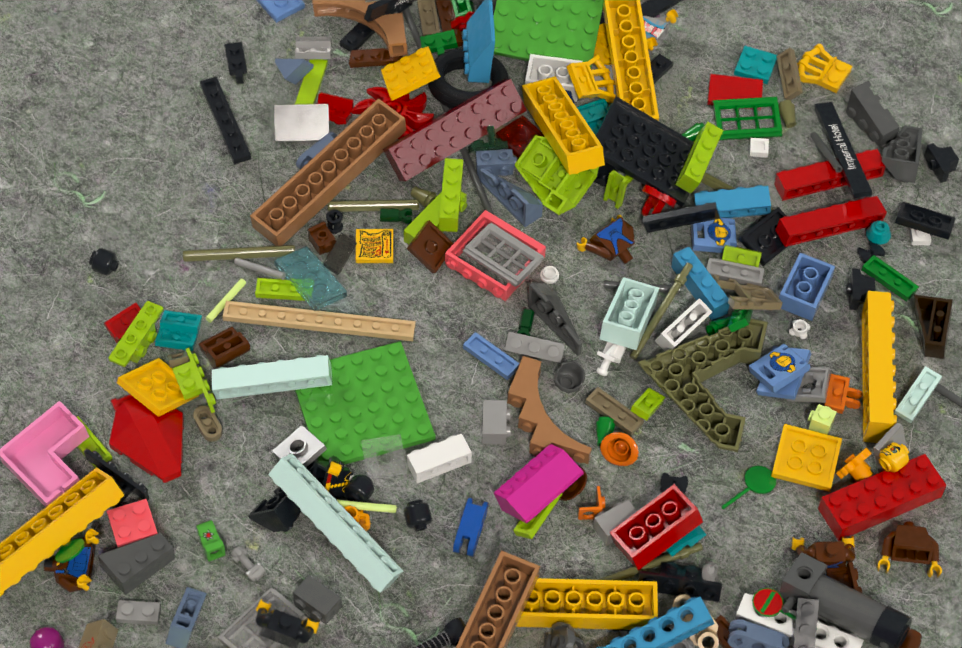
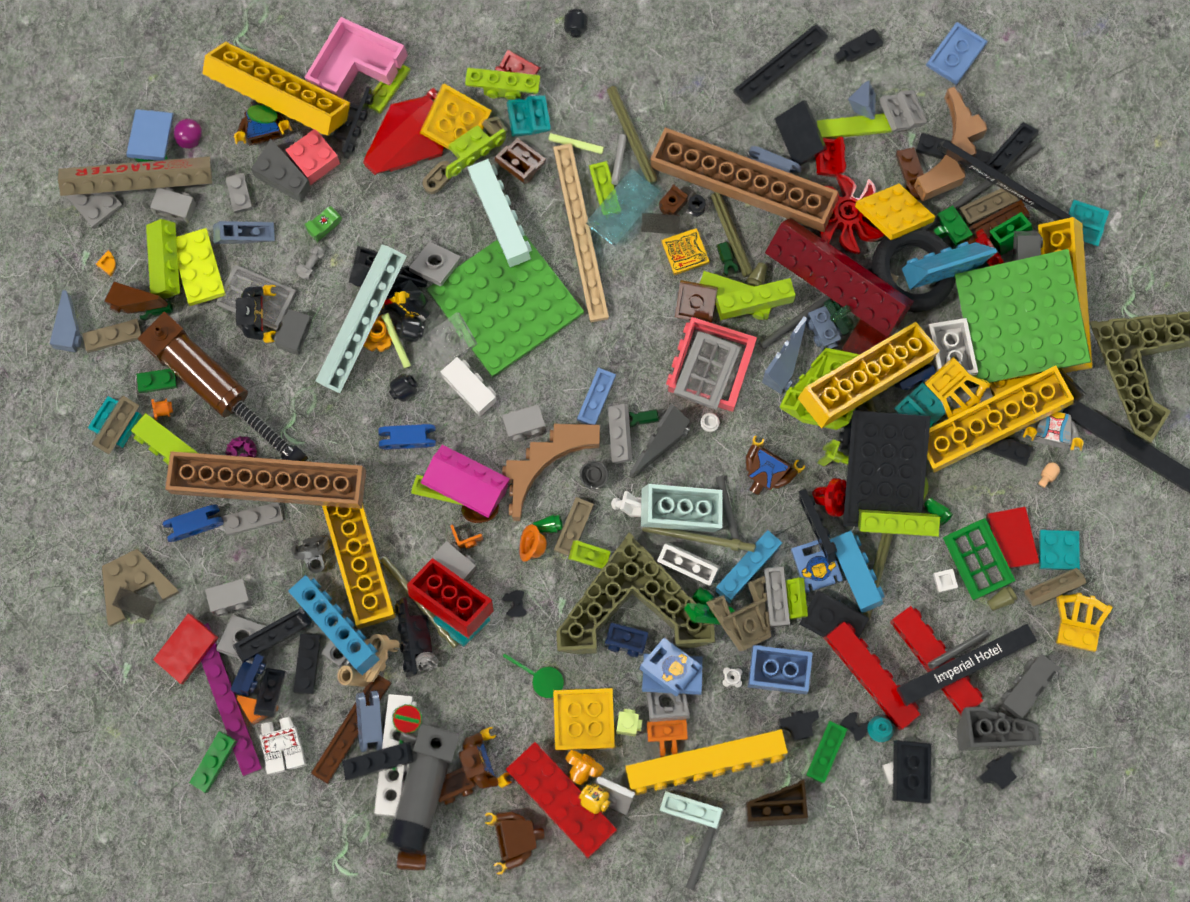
camera: 75 degrees right, 20 degrees up
none -> dark blue bracket [605,623,649,658]
none -> light nougat cylinder [1038,462,1060,488]

